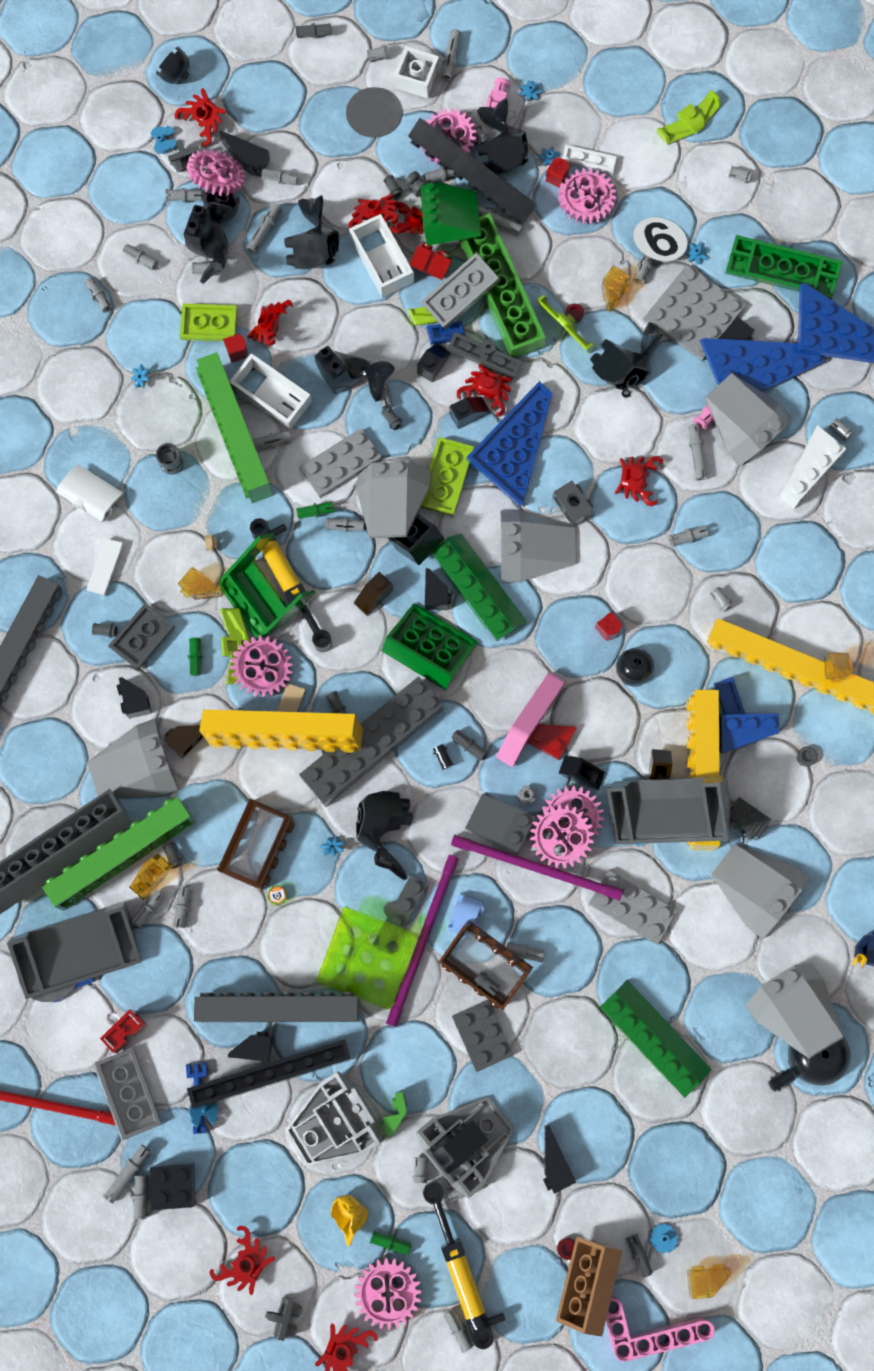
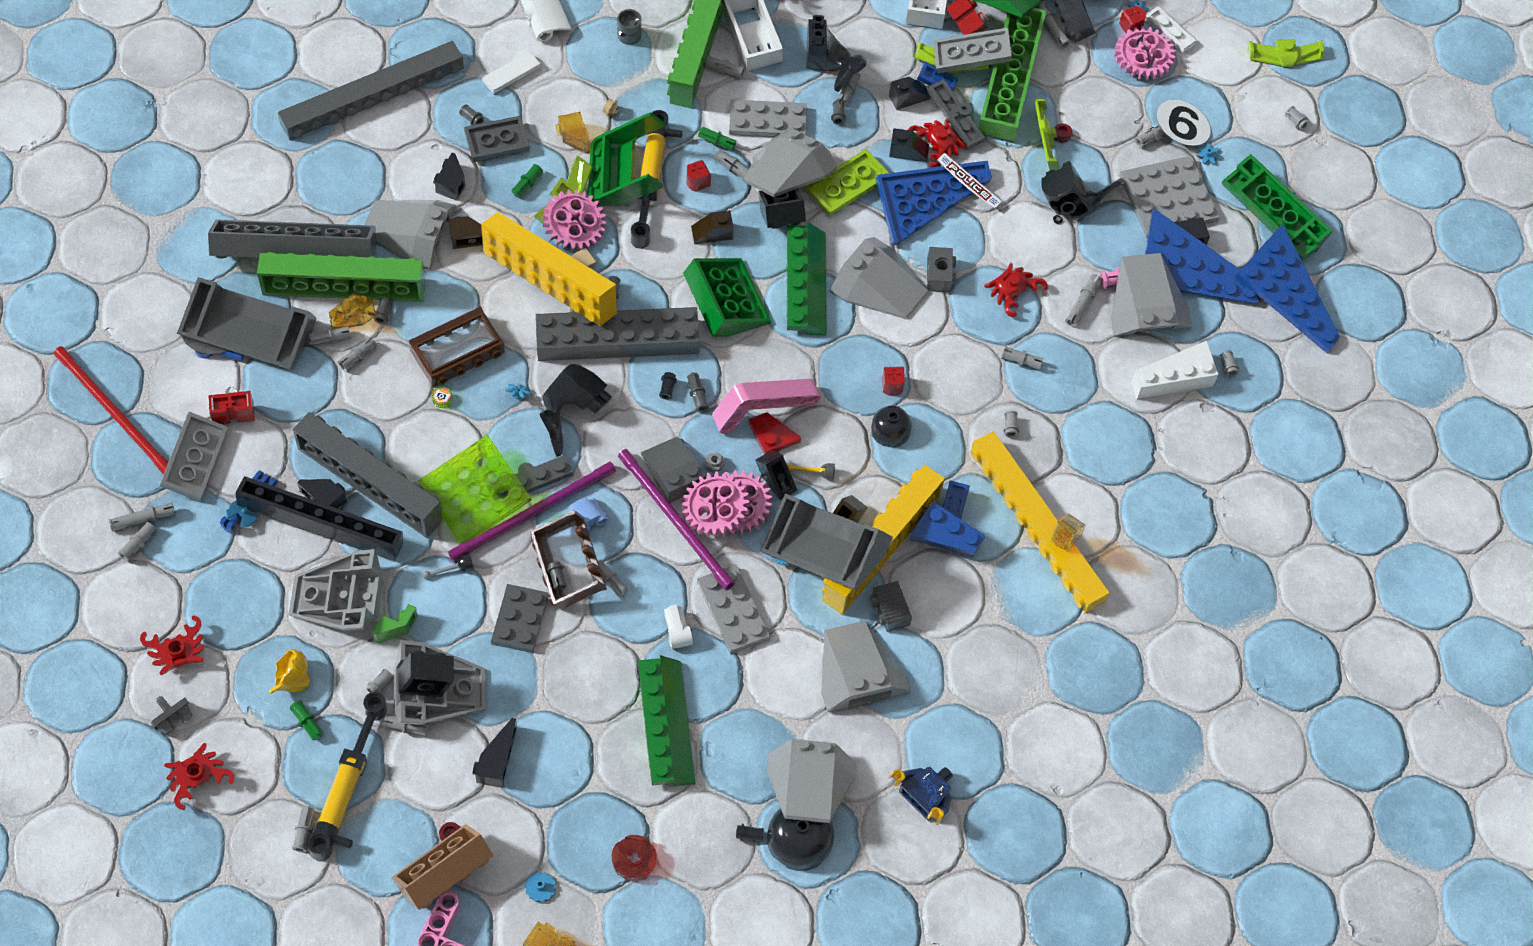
camera: 30 degrees right, 15 degrees down
black brick [150,1163,196,1210] -> none
bright pink gear [354,1257,422,1330] -> none
black slope [425,568,452,610] -> none
clear yellow slope [601,265,631,312] -> none
dark grey axle [625,1234,653,1278] -> none
dark grey tile [796,747,817,767] -> none
none -> hinge [422,554,474,579]
none -> clear red plate [612,835,657,881]
none -> white piece [664,605,693,649]
none -> red piece [686,160,711,191]
none -> hinge [787,463,835,480]
none -> sticker [938,153,1002,208]

